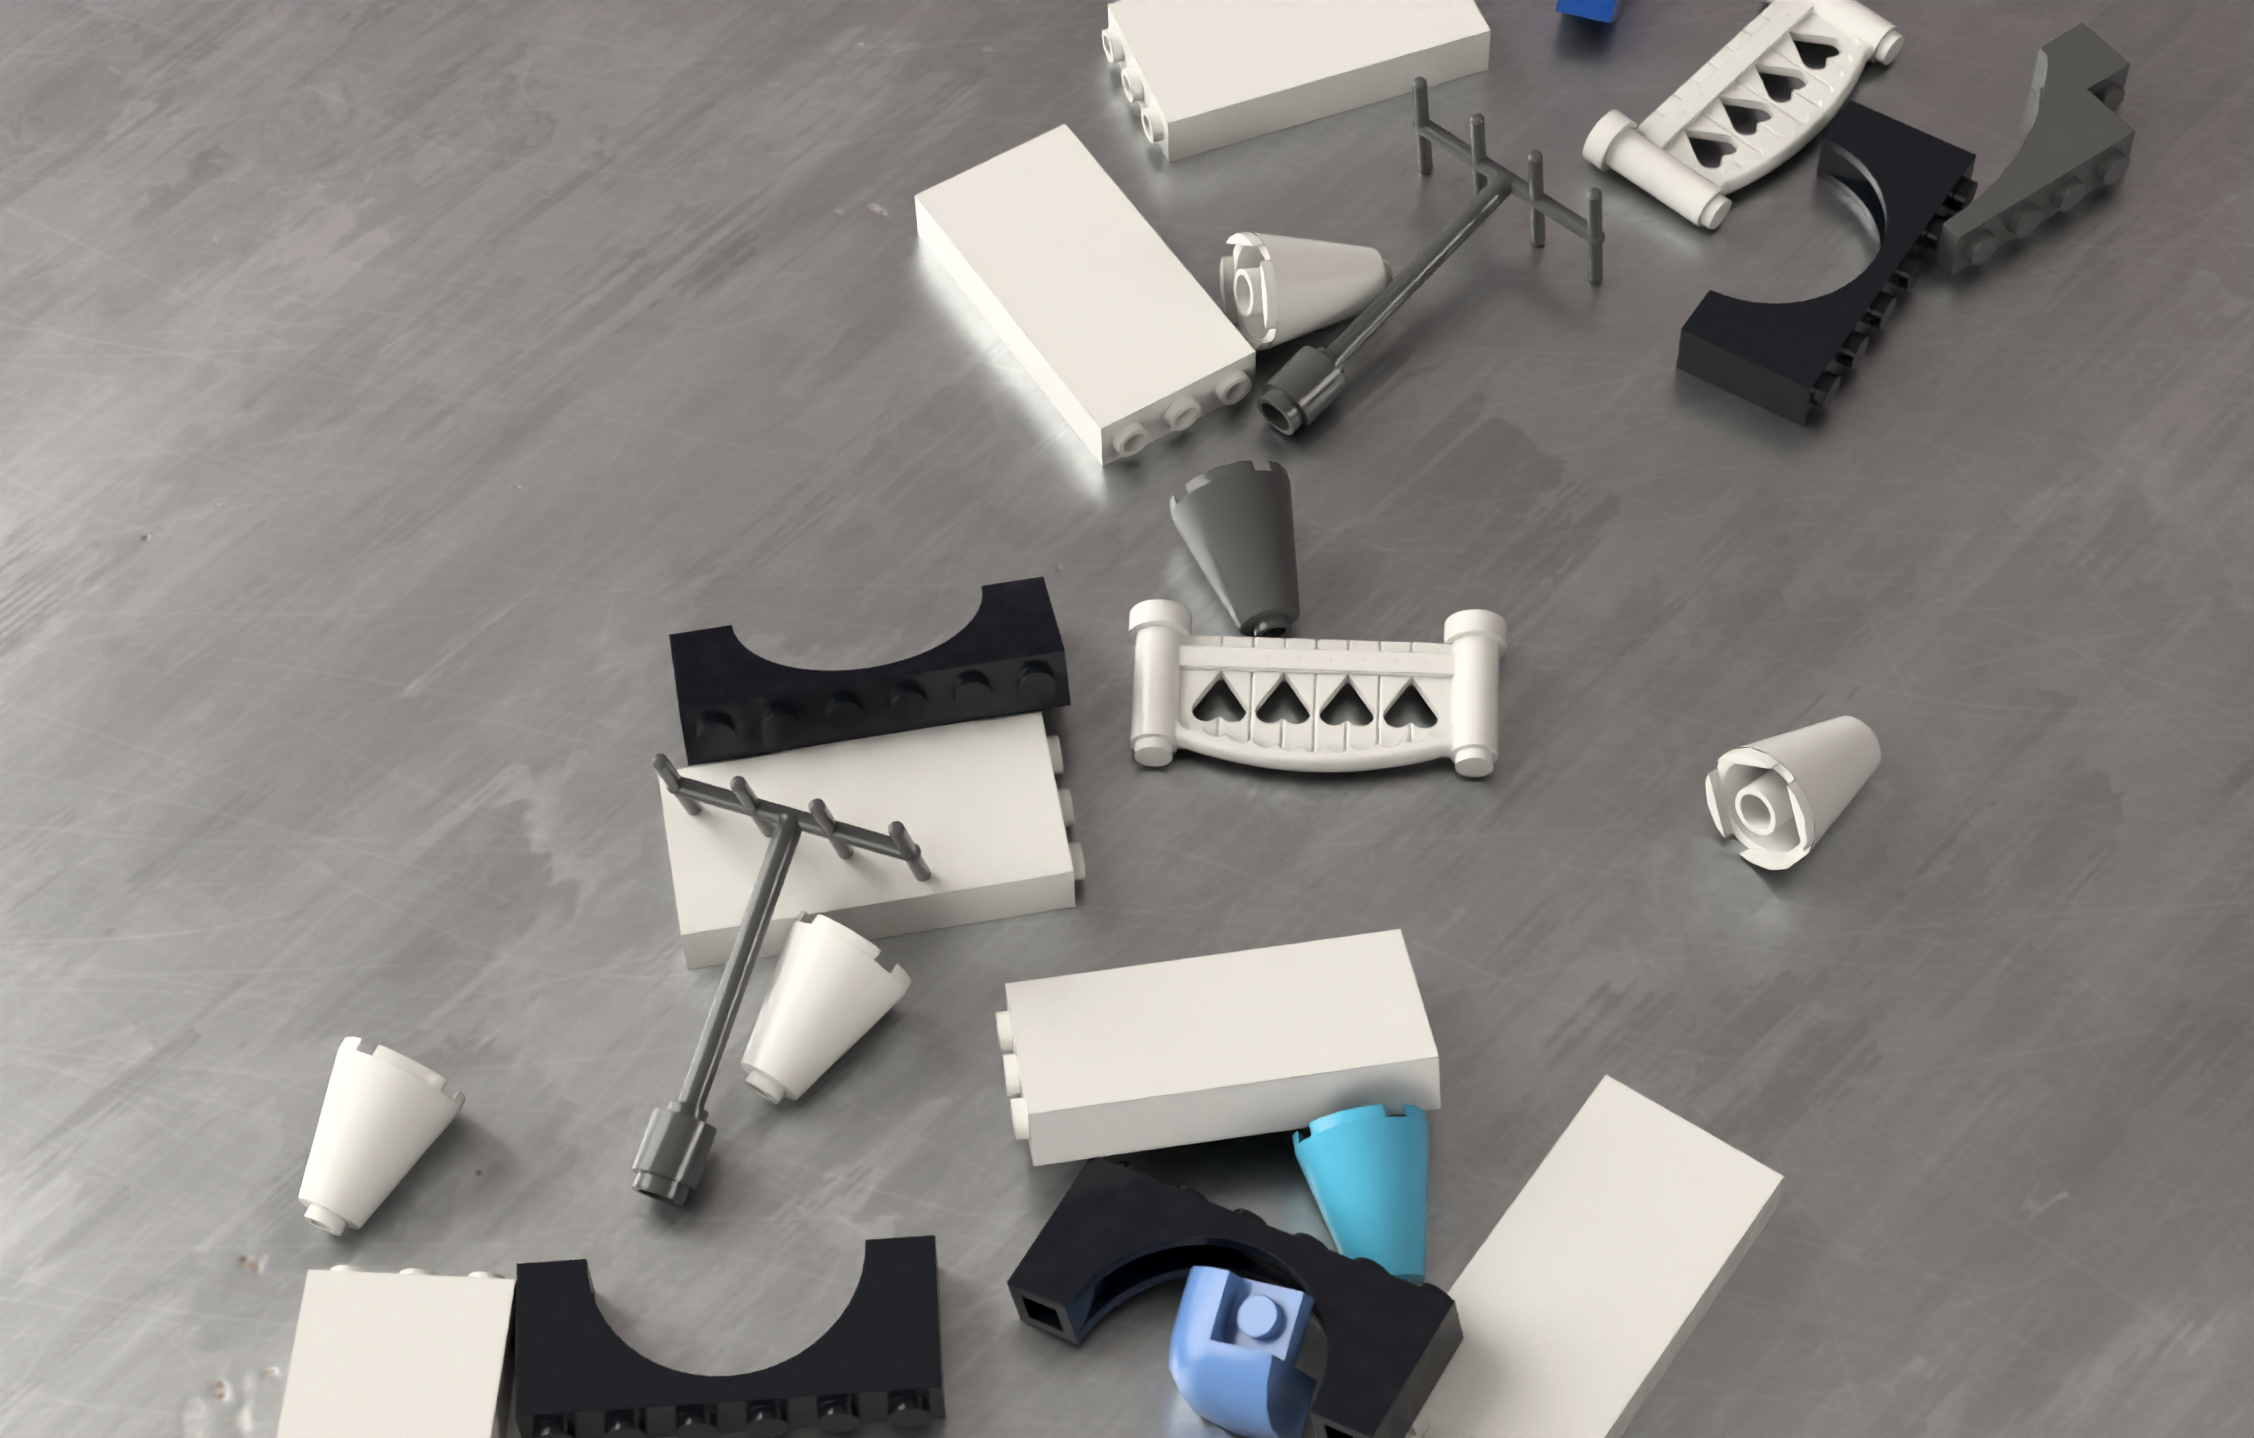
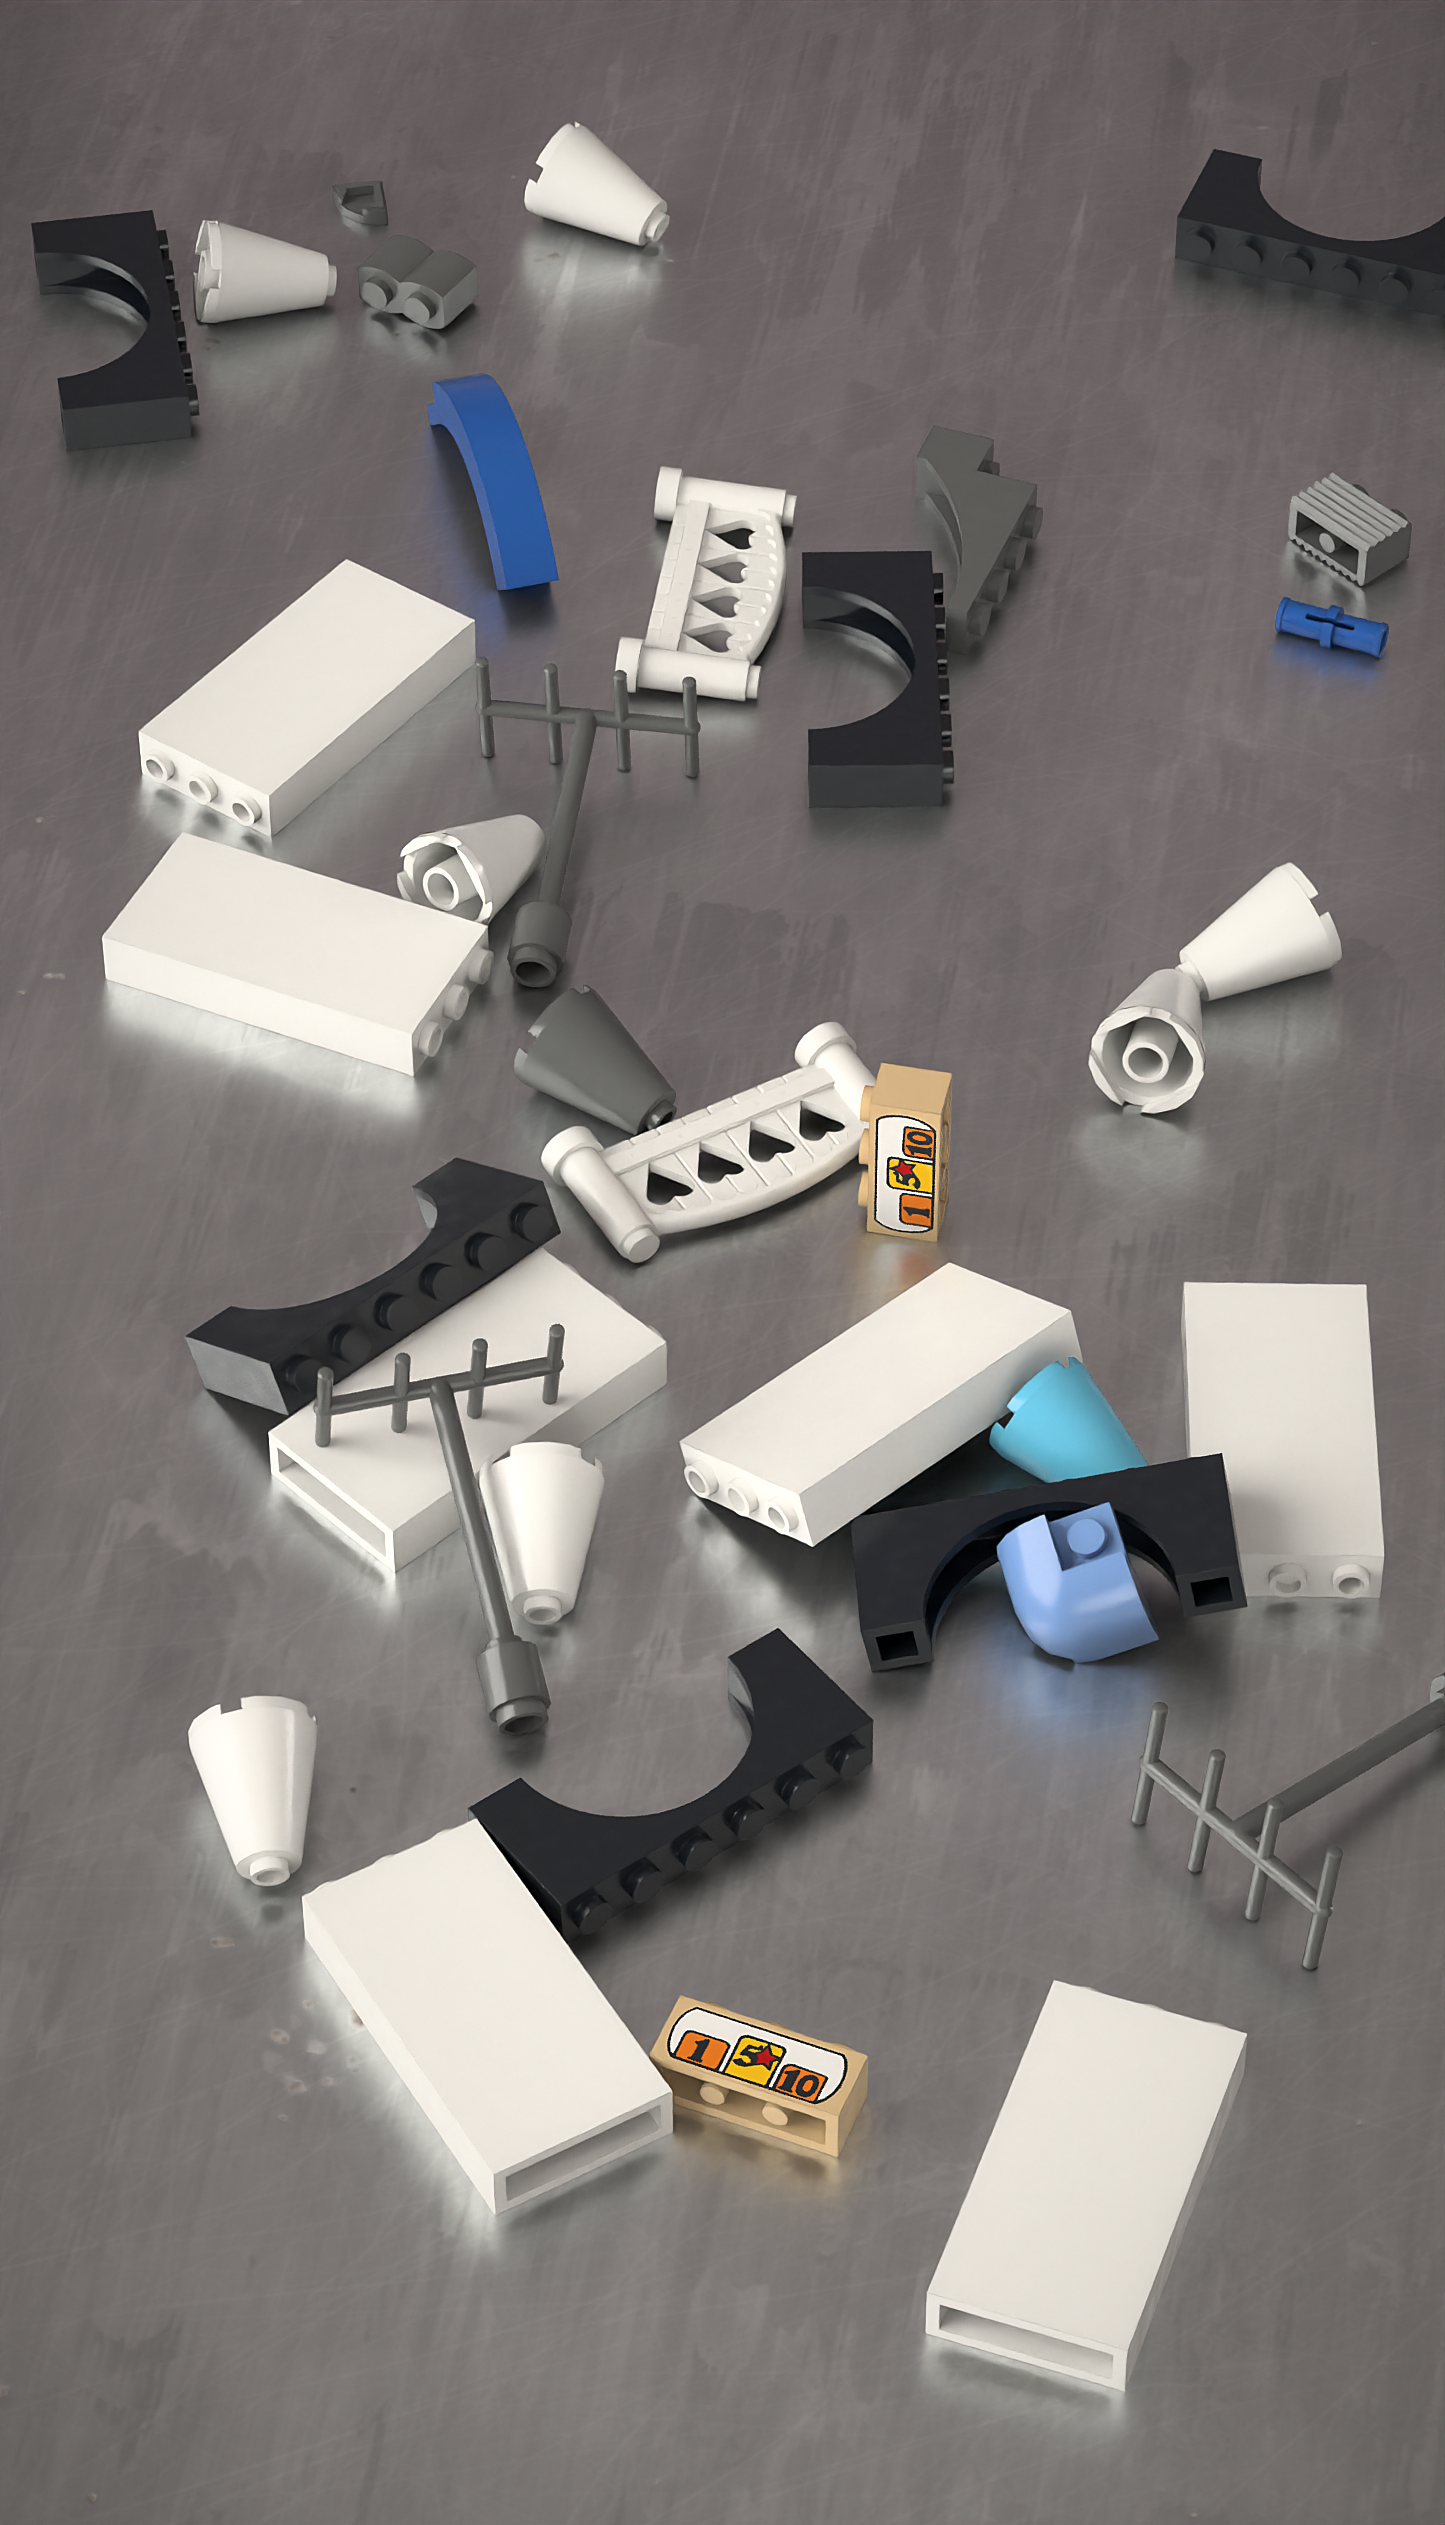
camera: 35 degrees left, 10 degrees down
none -> brick [858,1063,952,1243]
none -> white cone [1175,863,1343,1002]

